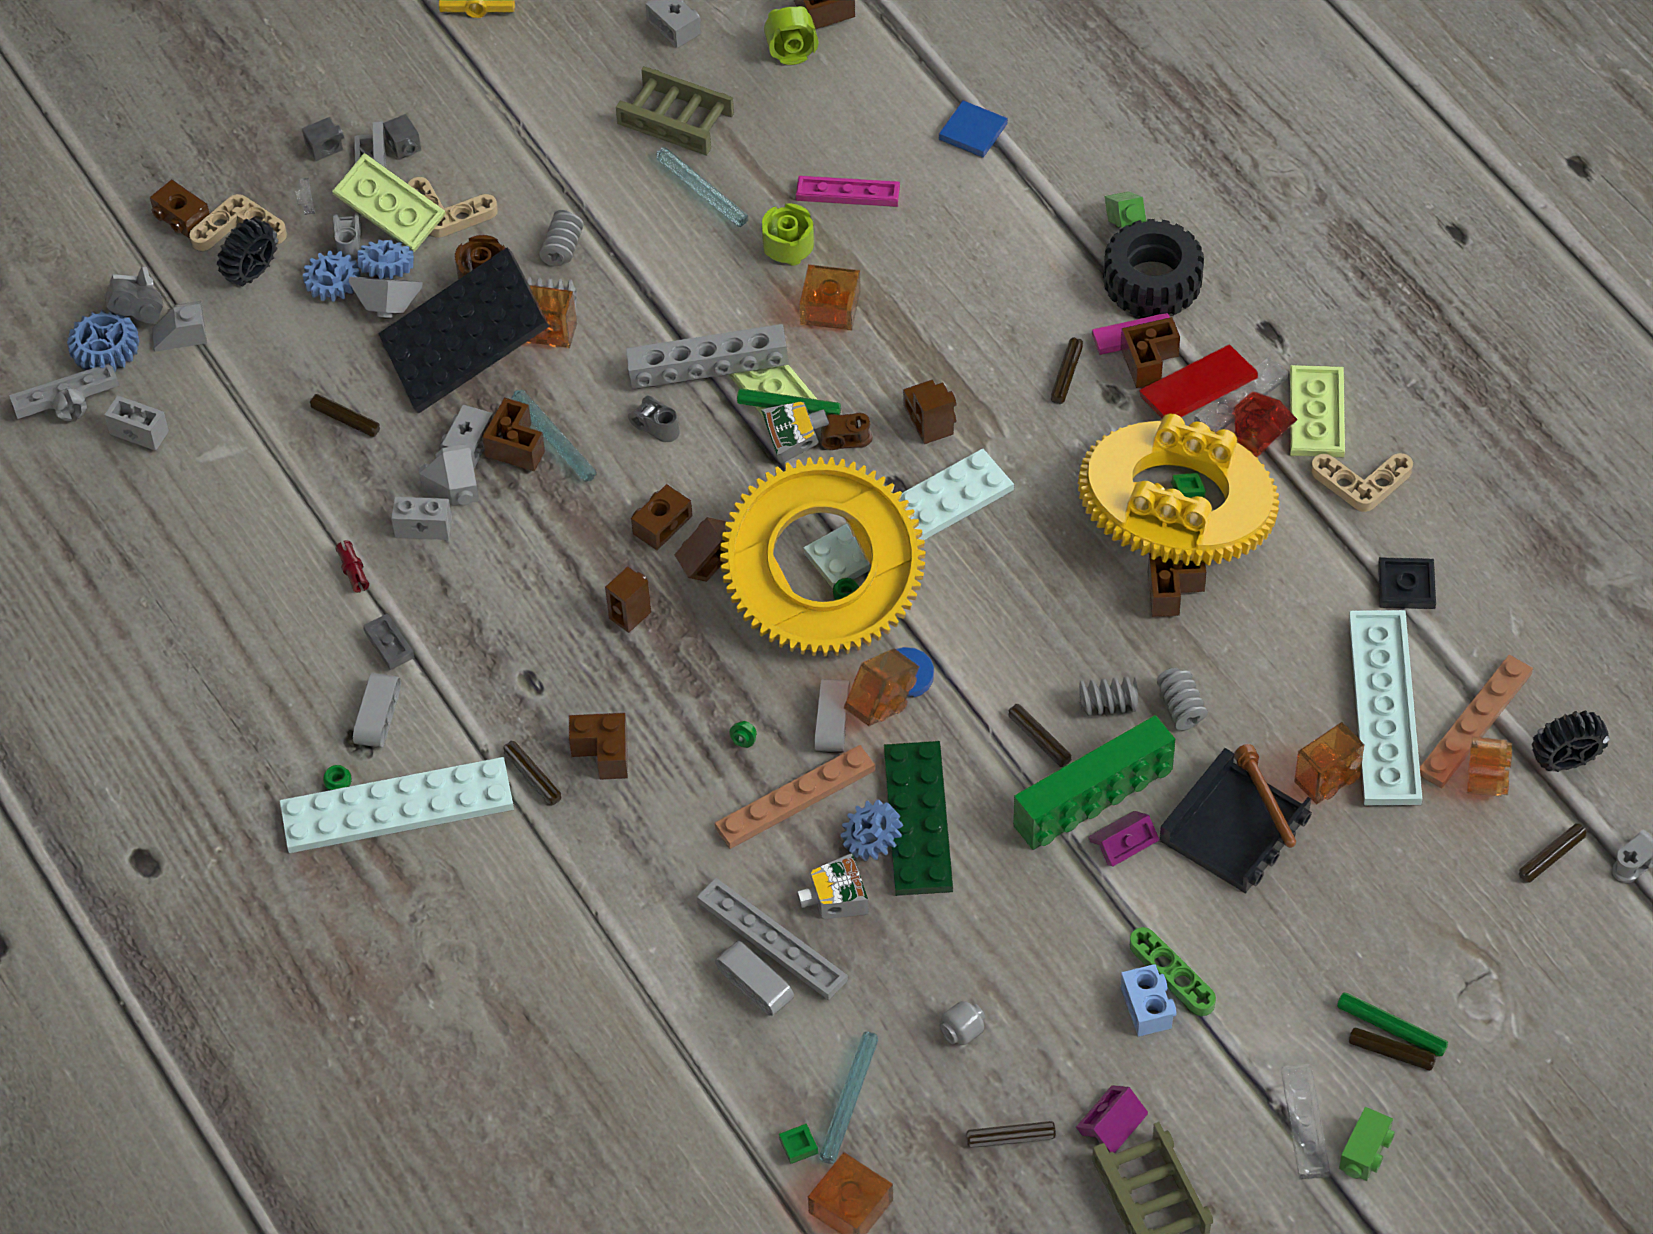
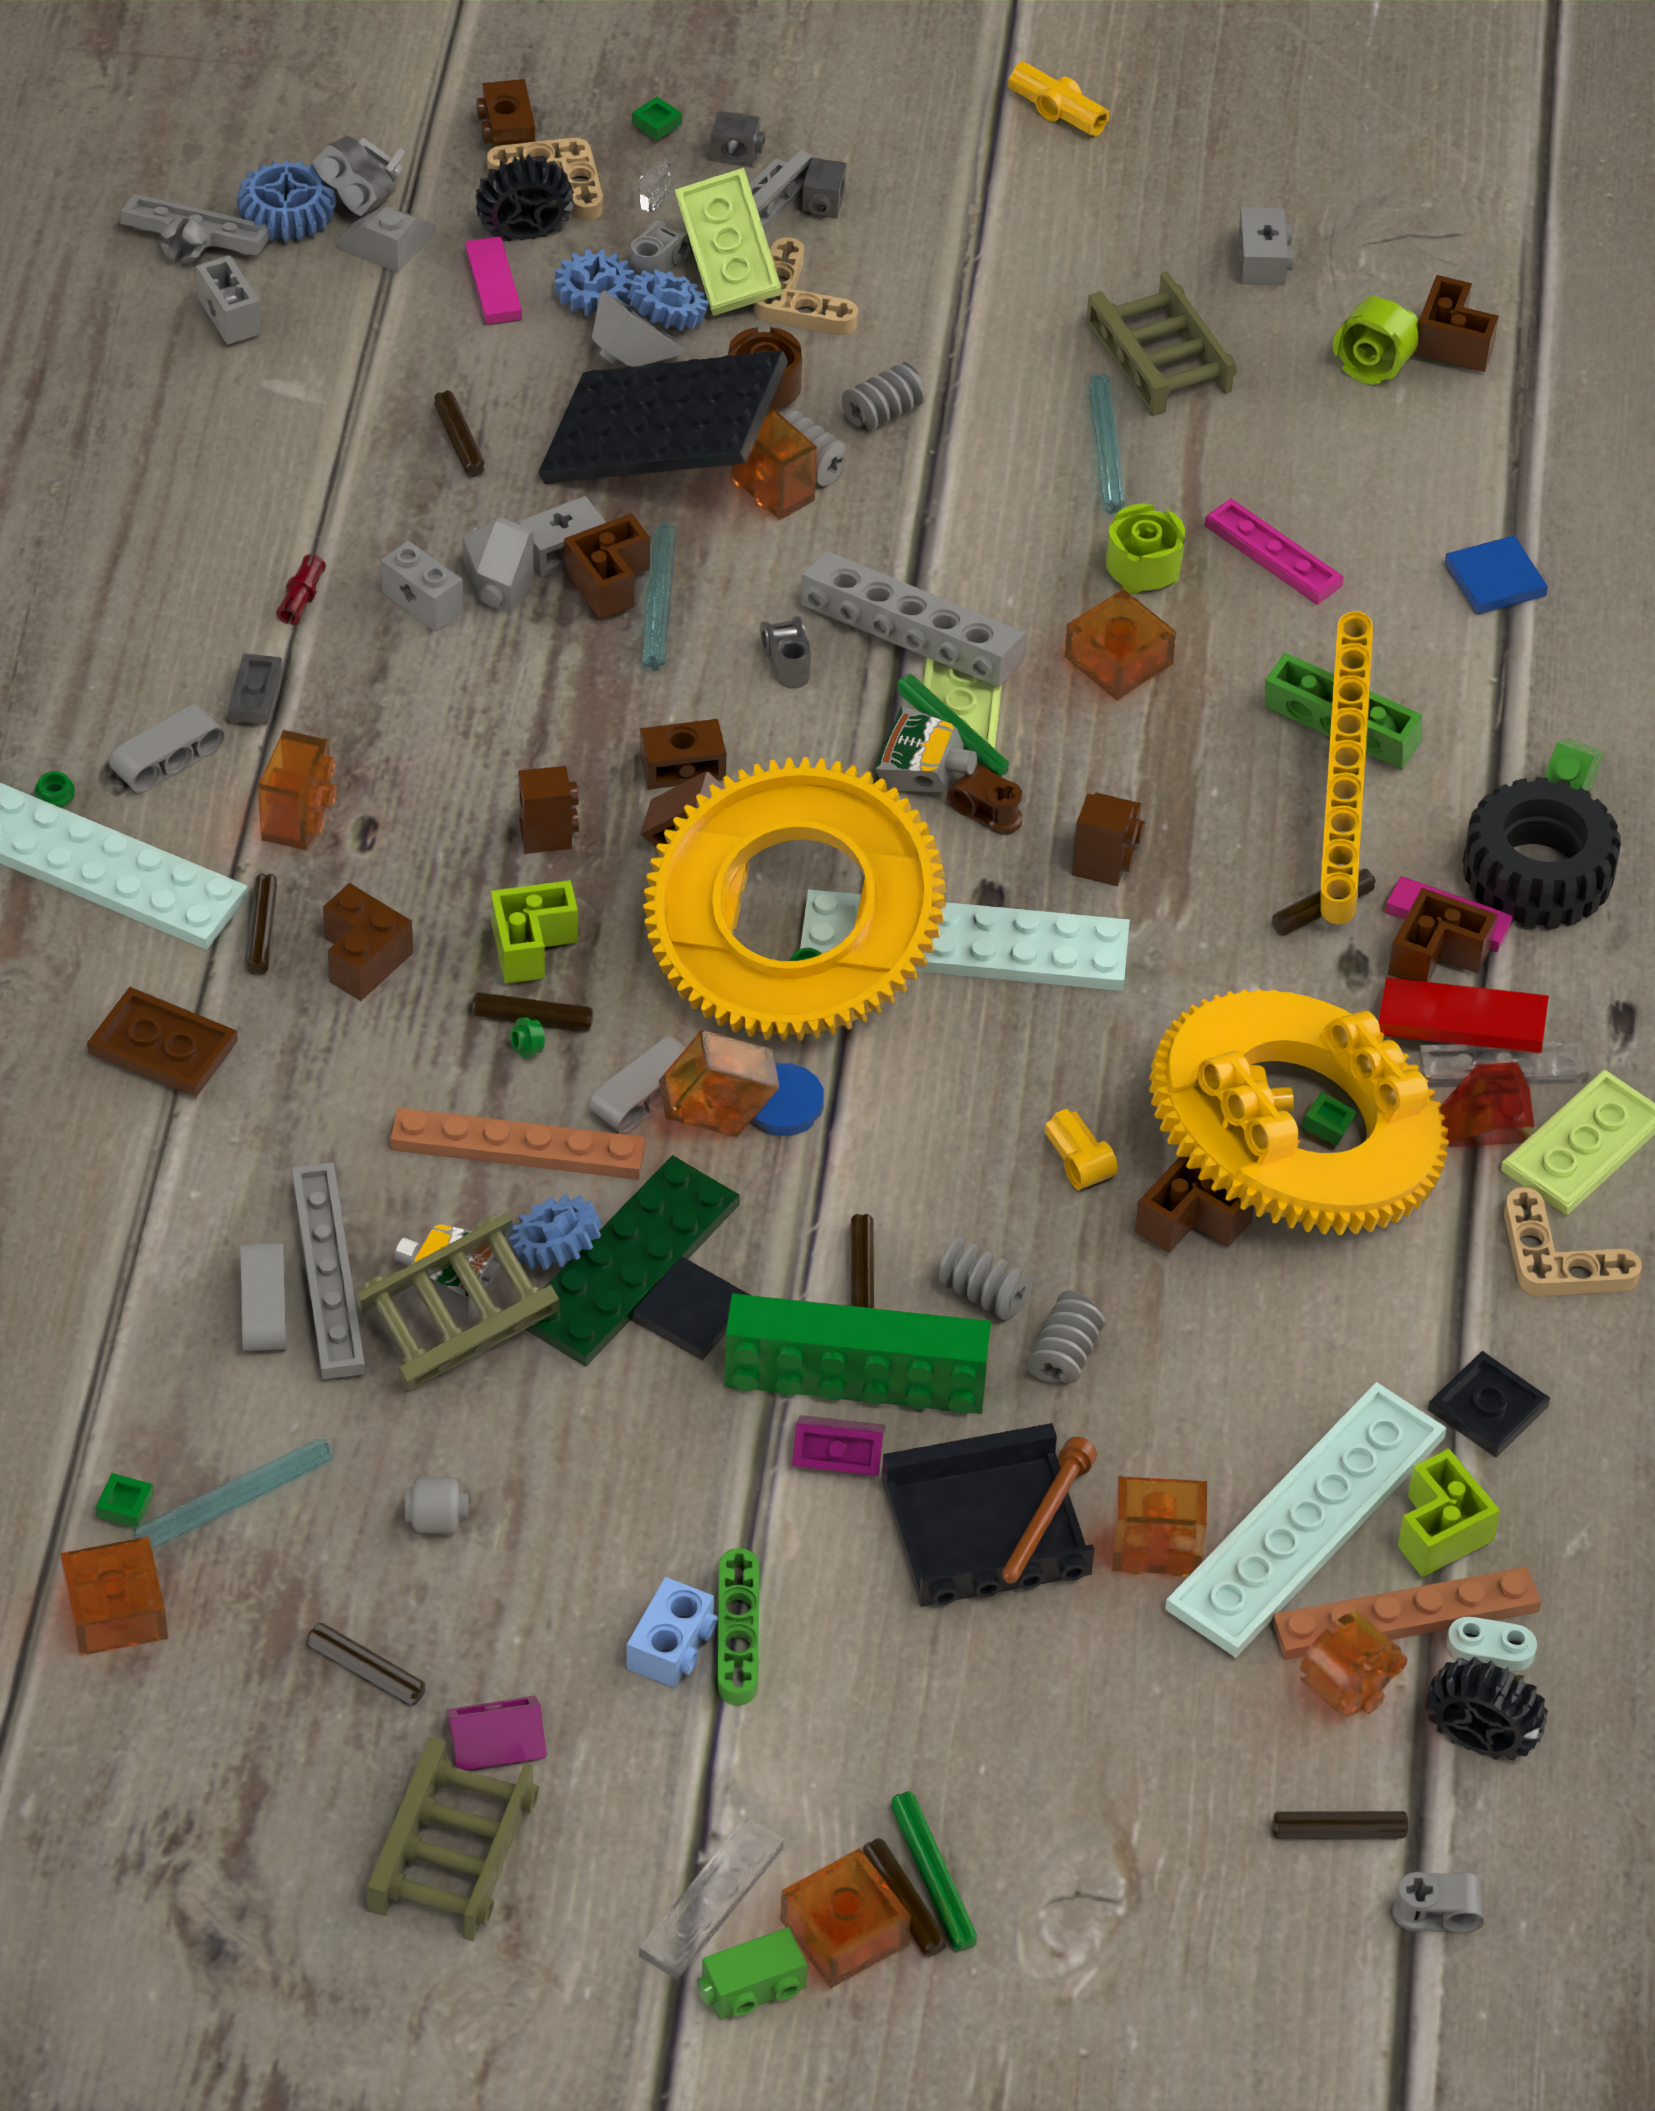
camera: 35 degrees right, 5 degrees down
none -> reddish brown plate [87,987,238,1098]
none -> clear orange brick [258,730,337,851]
none -> olive fence [357,1212,559,1392]
none -> dark pink tile [465,236,522,324]
none -> dark brown axle [472,992,593,1031]
none -> lime brick [490,880,578,984]
none -> green plate [632,96,682,140]
none -> black tile [632,1256,750,1360]
none -> clear orange brick [780,1848,911,1988]
none -> yellow piece [1044,1108,1118,1190]
none -> bright green brick [1265,652,1422,770]
none -> yellow beam [1320,611,1373,925]
none -> lime brick [1397,1448,1501,1578]
none -> light aqua plate [1446,1617,1537,1671]

